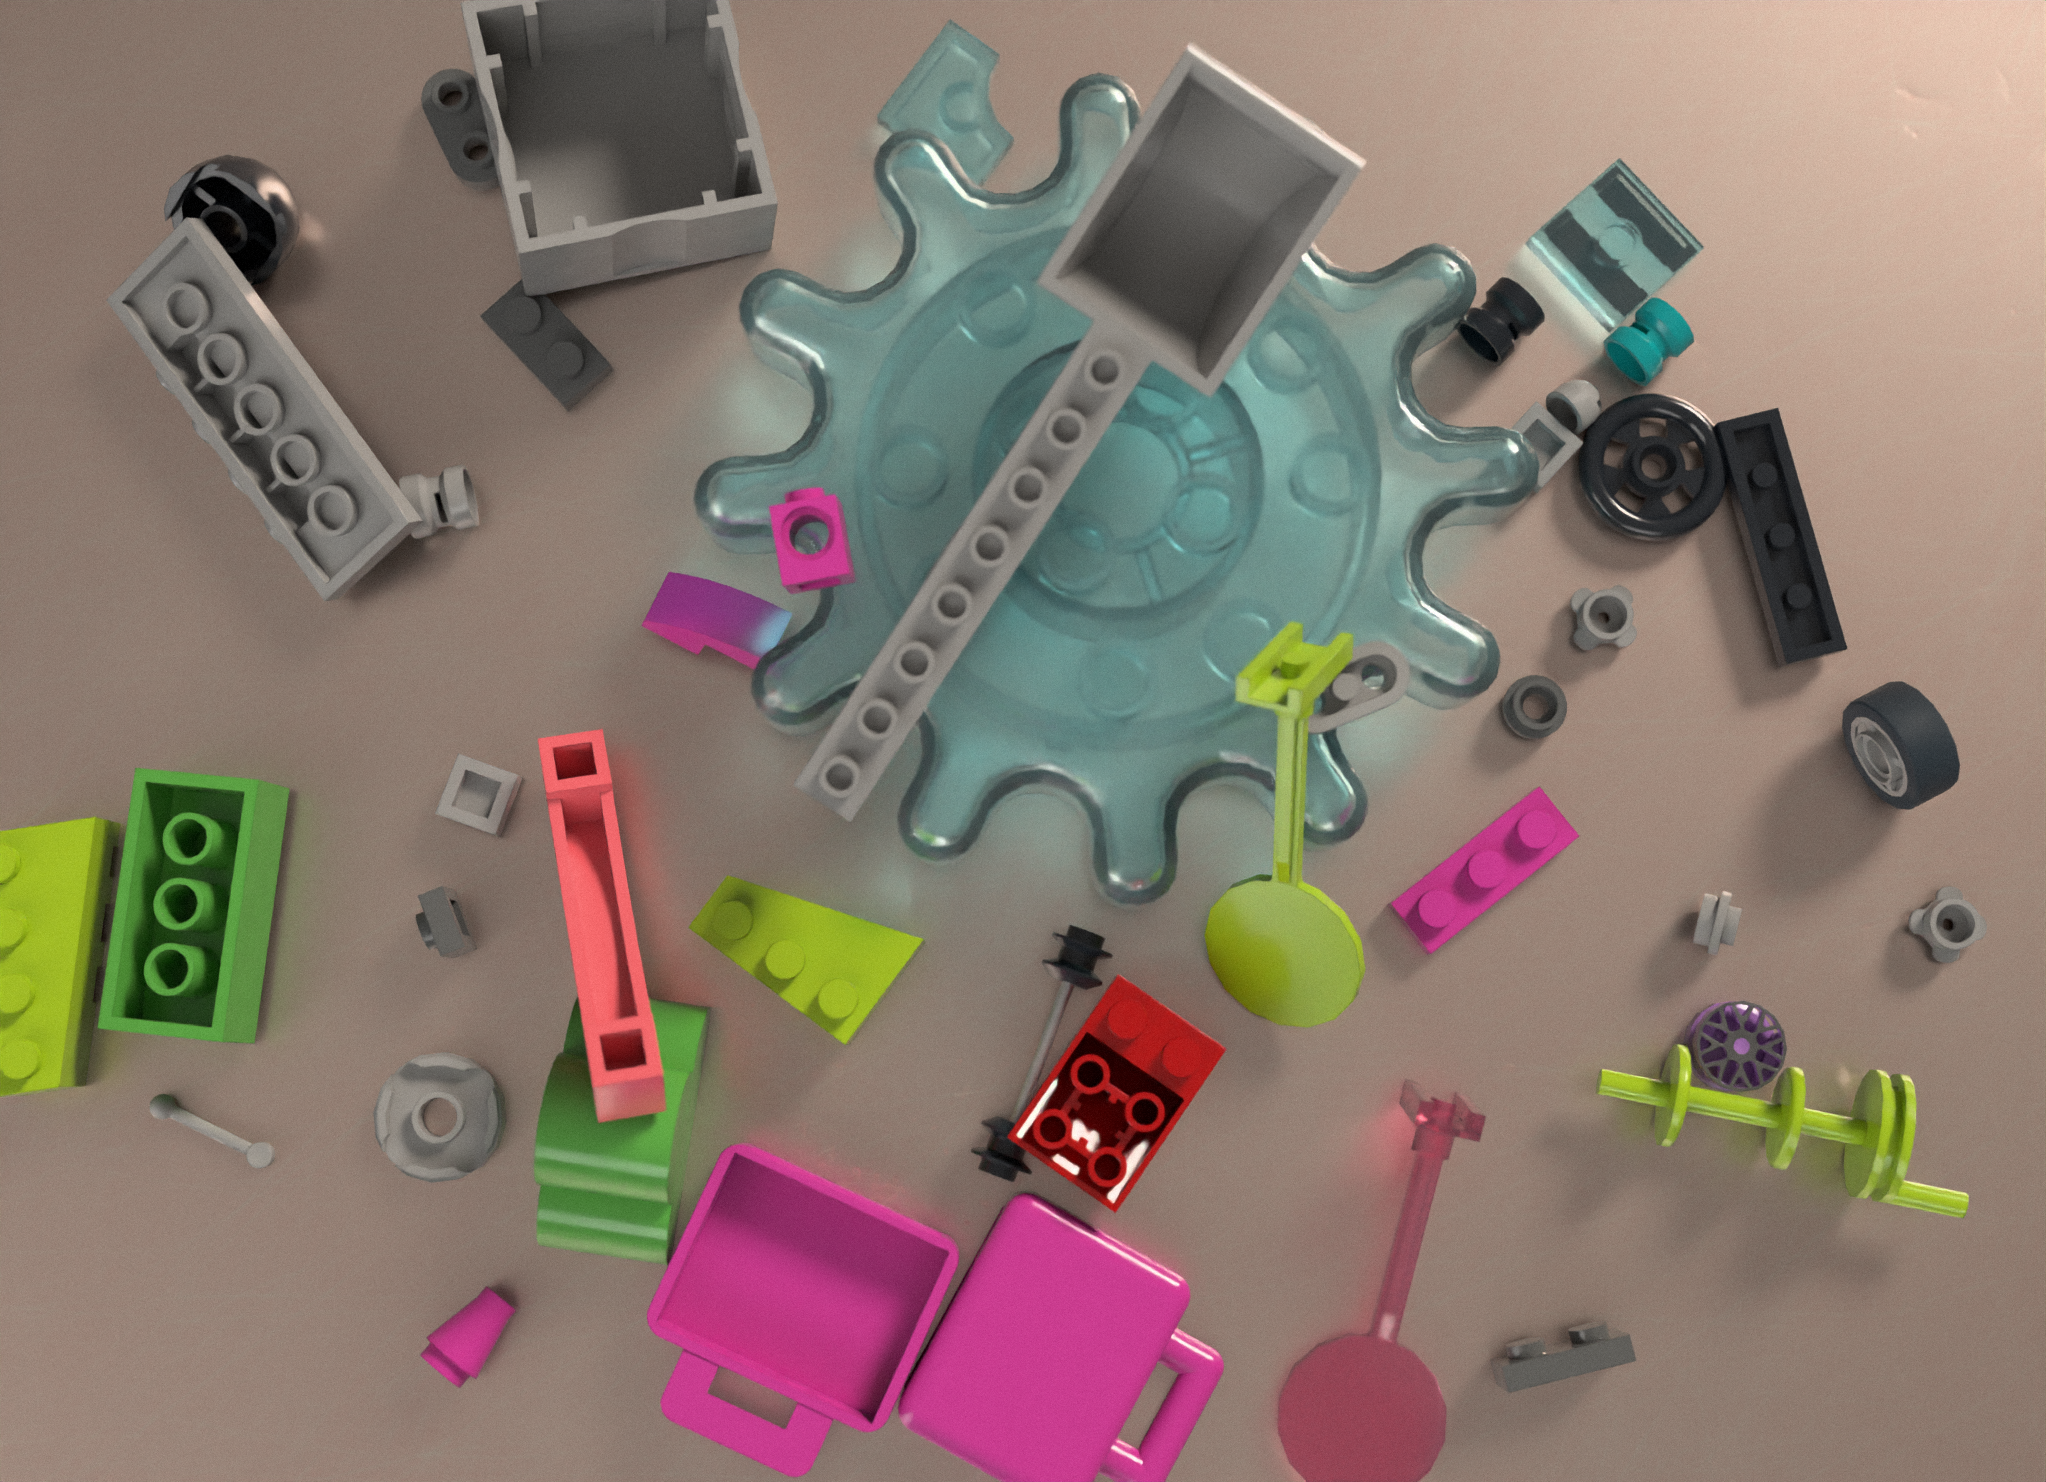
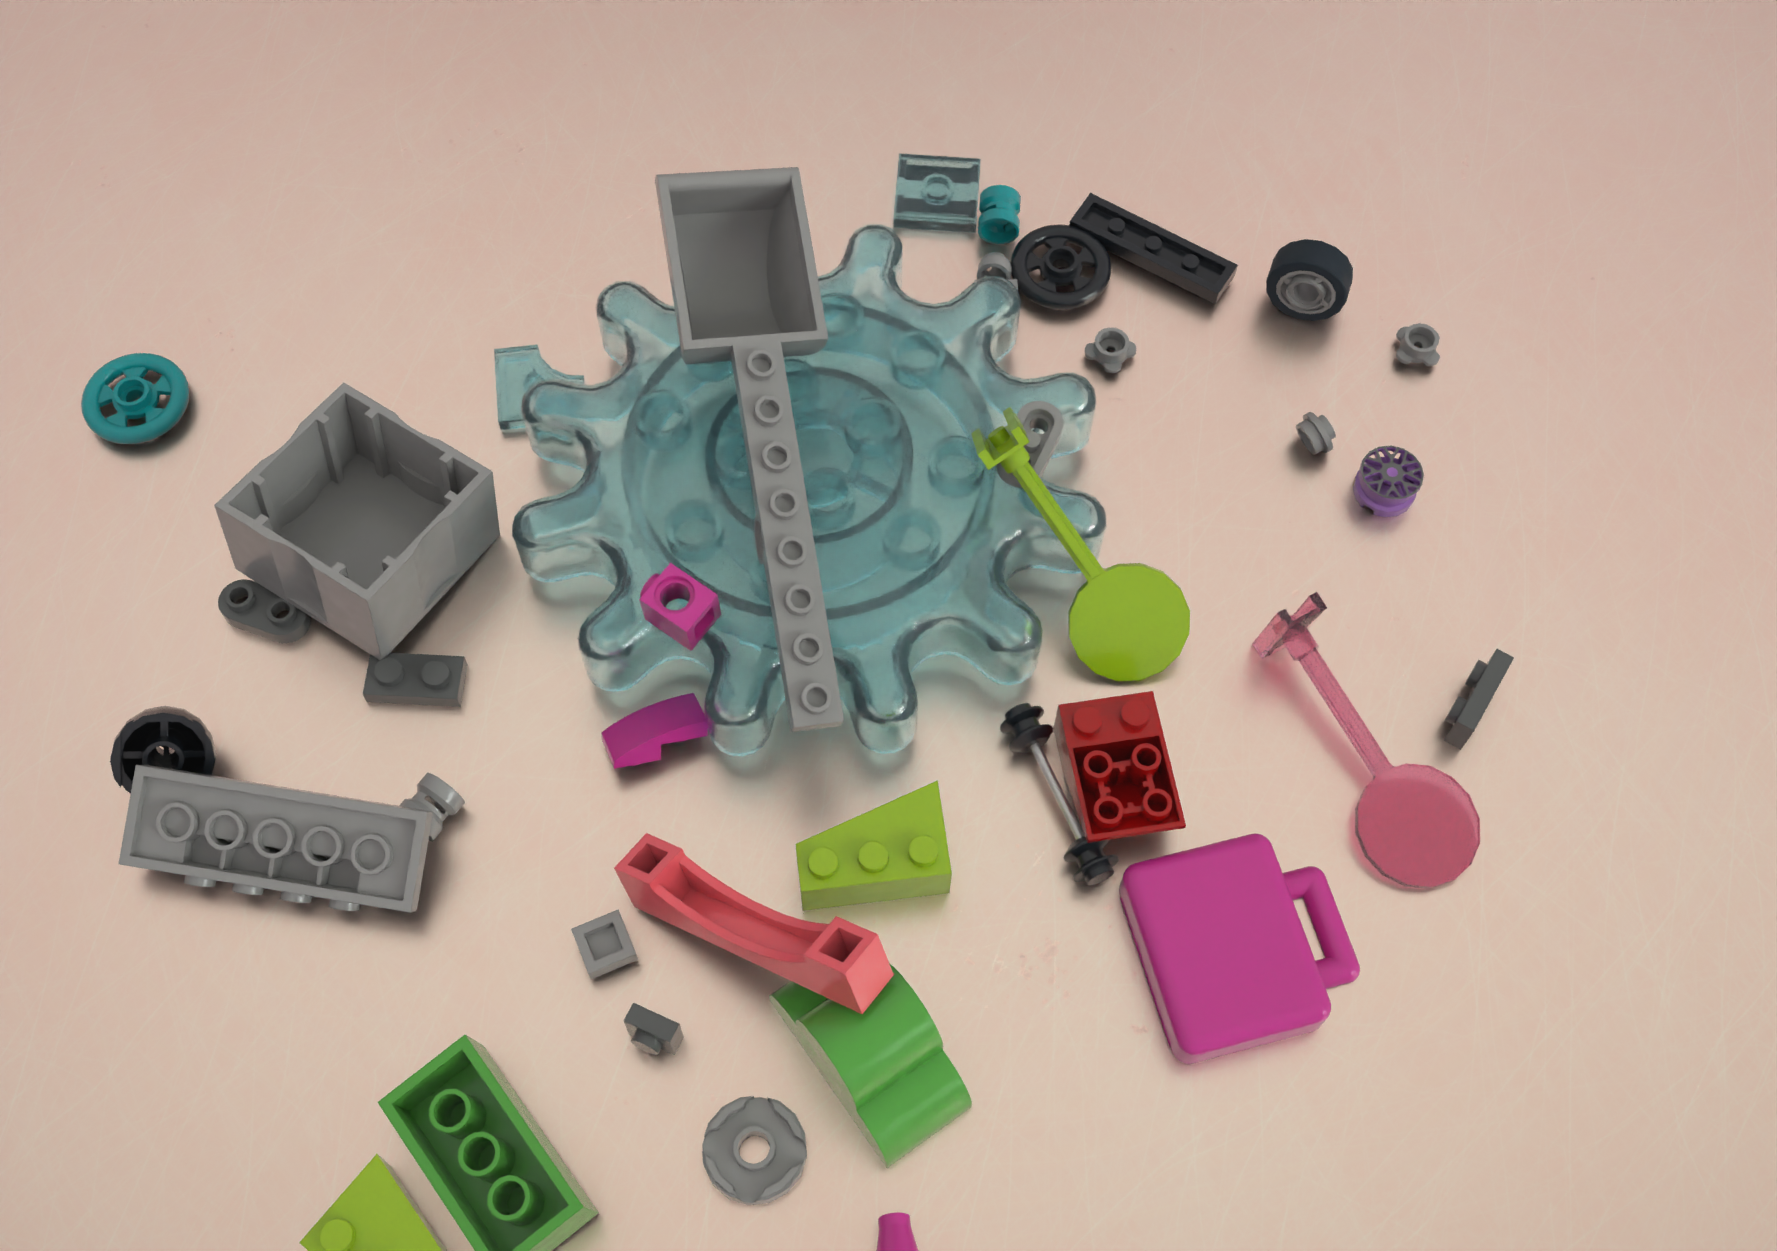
camera: 40 degrees left, 20 degrees down
dark pink piece [647,1142,960,1477] -> none
dark pink plate [1387,786,1579,955] -> none
black wheel [1456,277,1545,366] -> none
dark grey plate [1502,675,1567,739] -> none
lime piece [1596,1044,1969,1218] -> none

